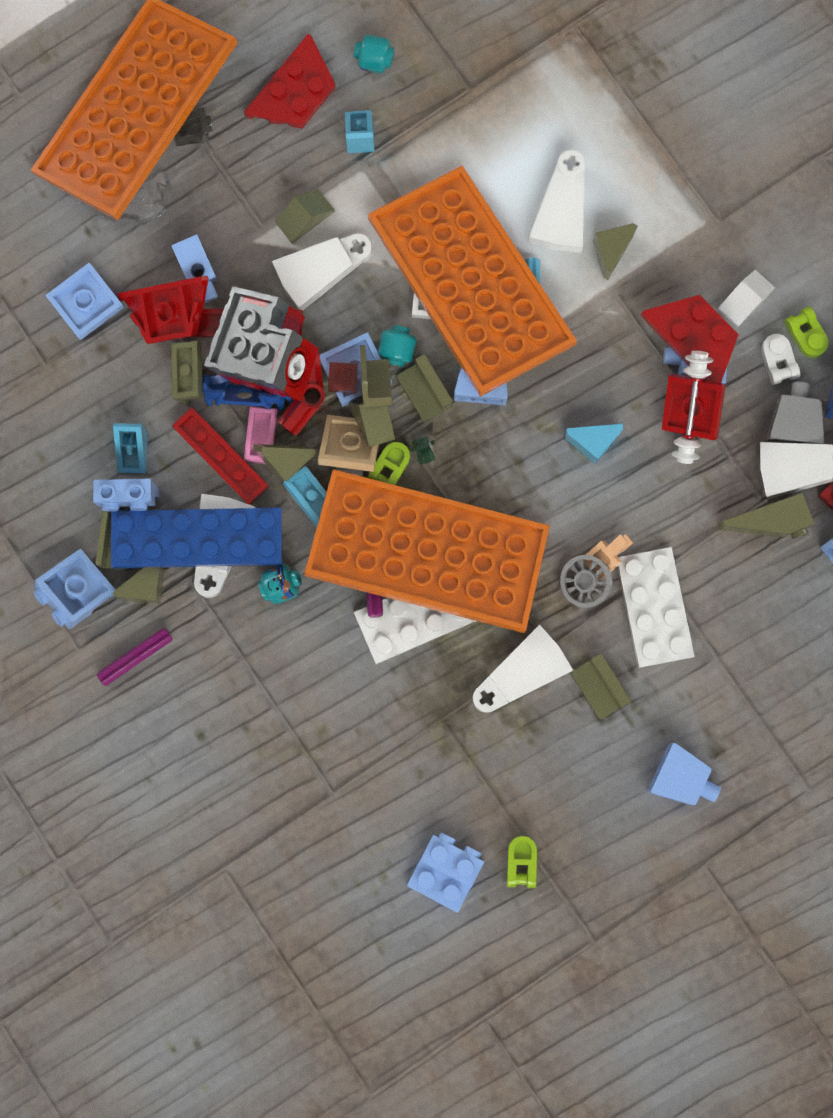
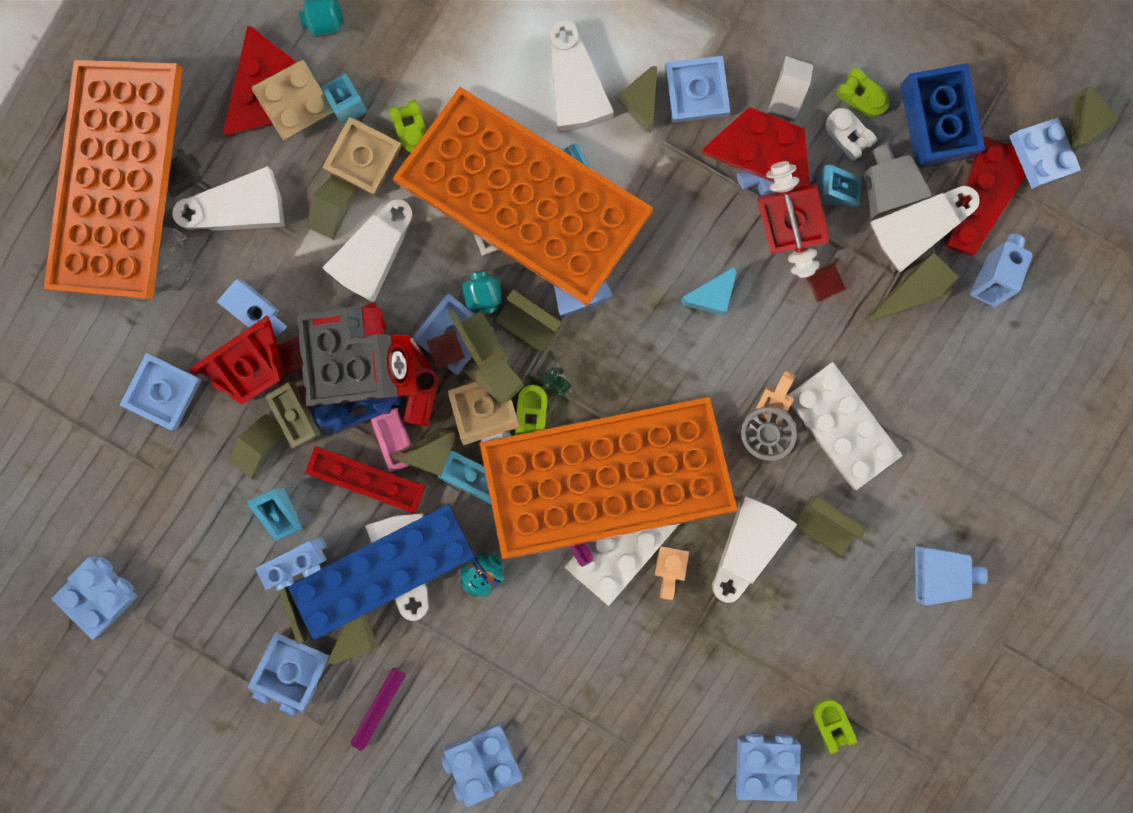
camera: 30 degrees left, 5 degrees up
none -> white piece [172,166,285,231]
none -> olive slope [228,414,285,478]
none -> tan plate [252,60,334,141]
none -> tan plate [322,117,402,197]
none -> lime plate [388,99,427,154]
none -> light blue plate [441,723,523,807]
none -> light nougat plate [655,546,689,600]
none -> light blue plate [664,56,730,123]
none -> clear red plate [806,263,846,302]
none -> medium azure slope [816,165,862,207]

